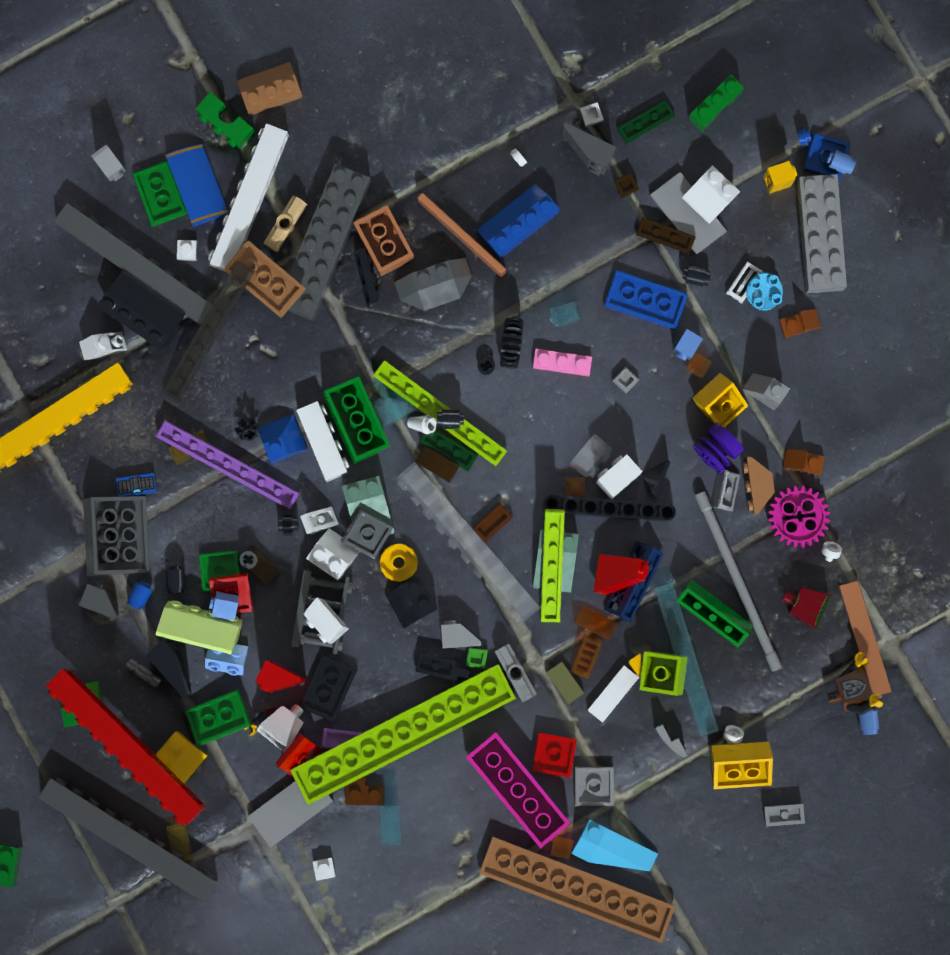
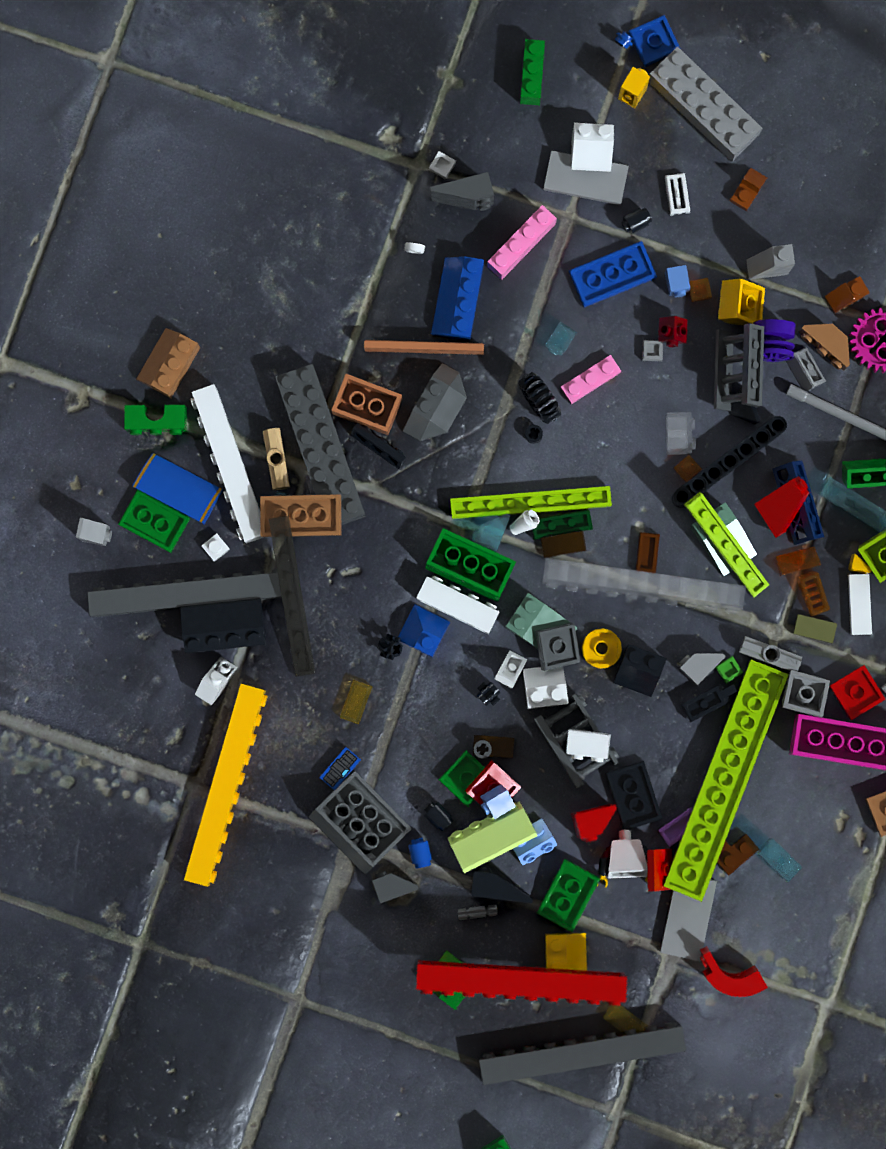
camera: 35 degrees left, 0 degrees up
medium lavender tile [155,420,300,510] -> none
white plate [313,857,336,881] -> none
black brick [437,410,464,429] -> none
white brick [596,455,642,499] -> none
dark brown plate [614,173,639,199] -> none
dark green tile [617,99,675,145] -> none
dark brown tile [636,217,696,255] -> none
medium azure dish [746,273,783,311] -> none
medium blue brick [826,150,856,174] -> none
none -> bright pink brick [487,205,557,280]
none -> dark red brick [658,316,688,347]
none -> red arch [700,946,768,997]
none -> dark grey fence [714,323,764,411]
none -> light grey slope [782,670,830,718]

